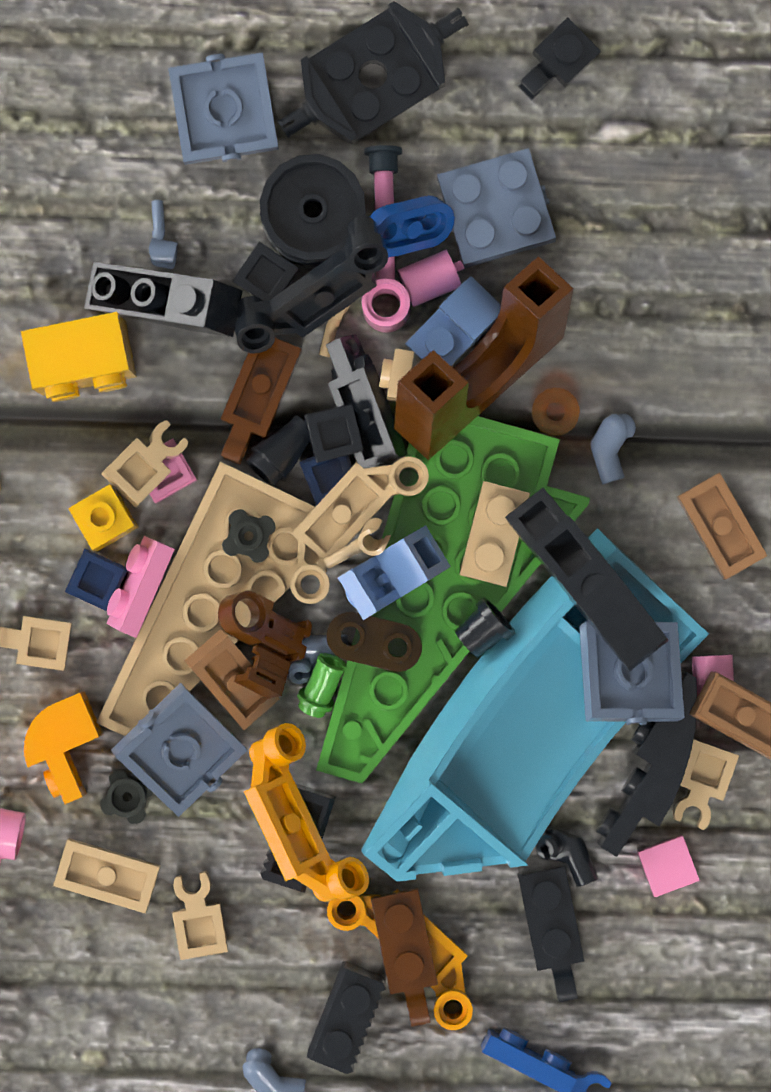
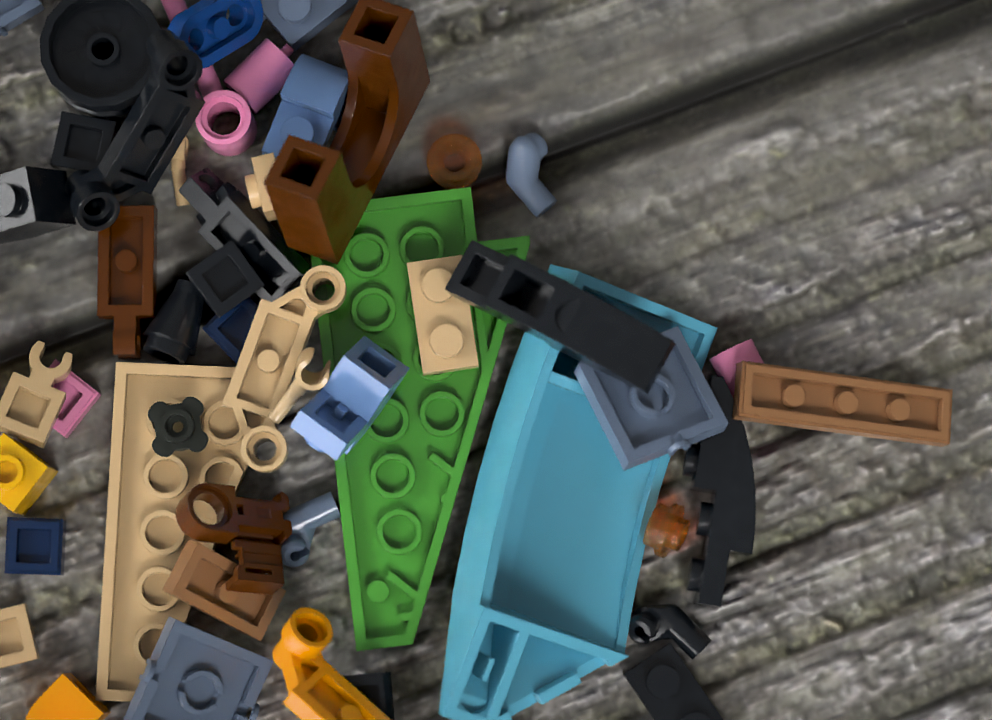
camera: 25 degrees left, 5 degrees down
bright pink plate [106,536,175,638] -> none
bright green pin [297,653,347,718] -> none
dark brown plate [326,612,422,672] -> none
black piece [455,597,515,658] -> none
bright pink tile [637,835,700,897] -> none
tan plate [673,739,739,830] -> none
medium nougat plate [677,473,767,580] -> none
none -> clear orange plate [643,503,690,558]

